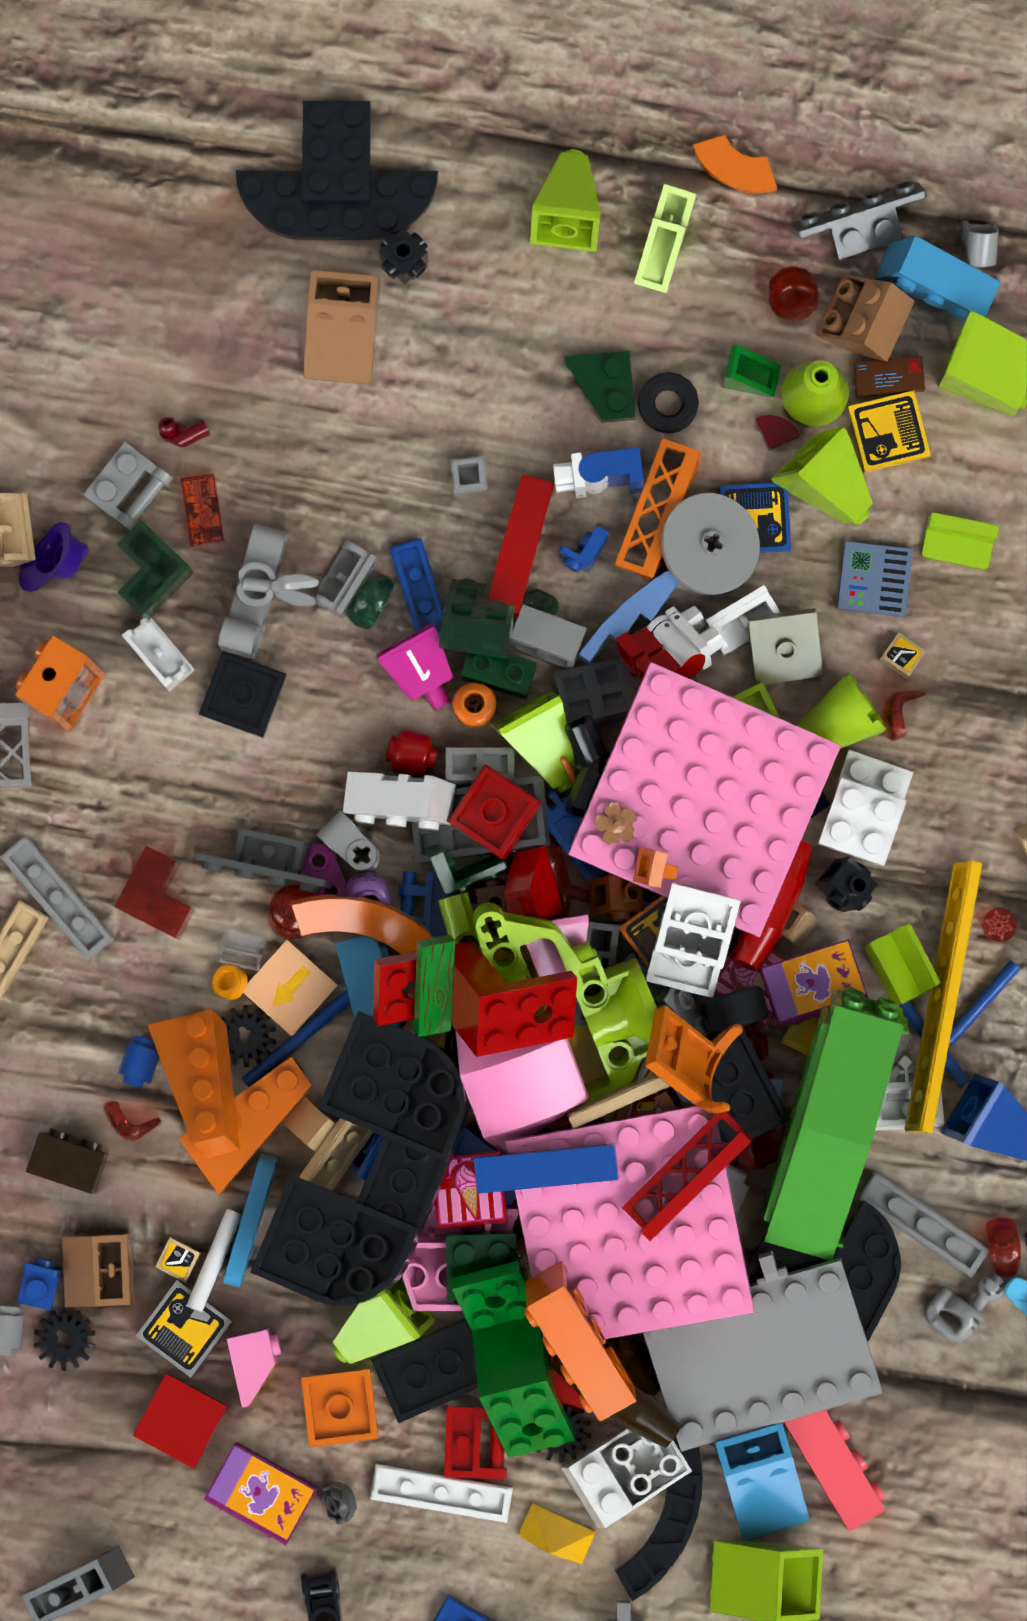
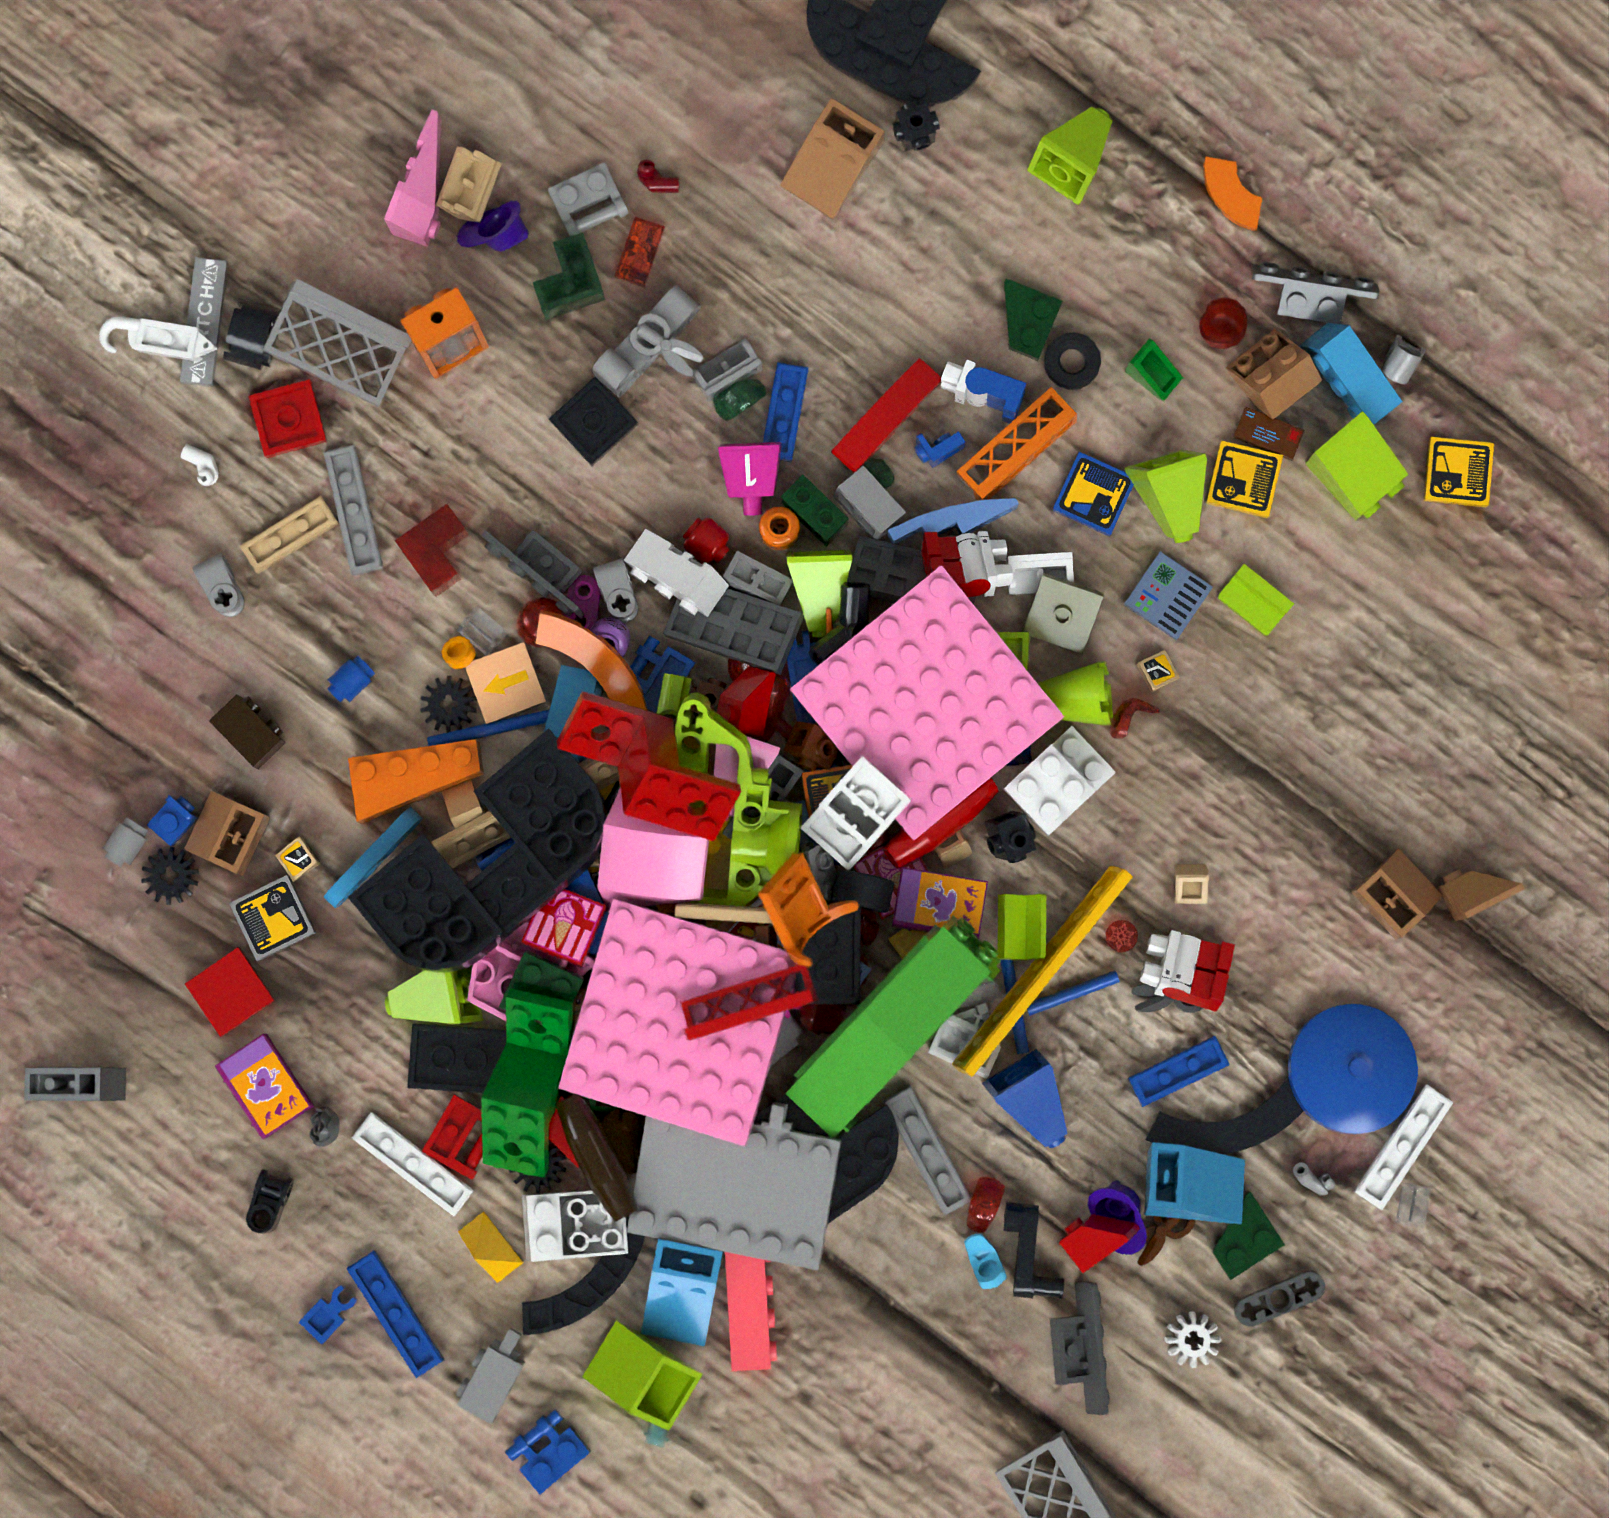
camera: 25 degrees right, 0 degrees up
clear red hair [103,1100,162,1141] -> none
white hinge [122,617,195,692] -> none
orange wedge [147,1009,240,1158] -> none
white piece [186,1209,242,1312] -> none
bright pink slope [227,1328,282,1408] -> none
orange plate [301,1368,379,1448] -> none
green tile [414,935,455,1037] -> none
dark green bracket [425,844,508,894] -> none
clear green brick [439,578,515,659] -> none
red tile [447,764,543,860] -> none
light grey slope [450,456,488,497] -> none
blue tile [474,1143,619,1194] -> none
orange wedge [524,1261,637,1422] -> none
medium nougat plant [594,802,637,845] -> none
orange tile [633,847,678,888] -> none
yellowish green slope [634,183,698,293] -> none
light grey piece [661,493,760,595] -> none
dark red tile [755,415,800,451] -> none
lime cone [781,360,849,427] -> none
light grey piece [925,1274,1005,1345] -> none

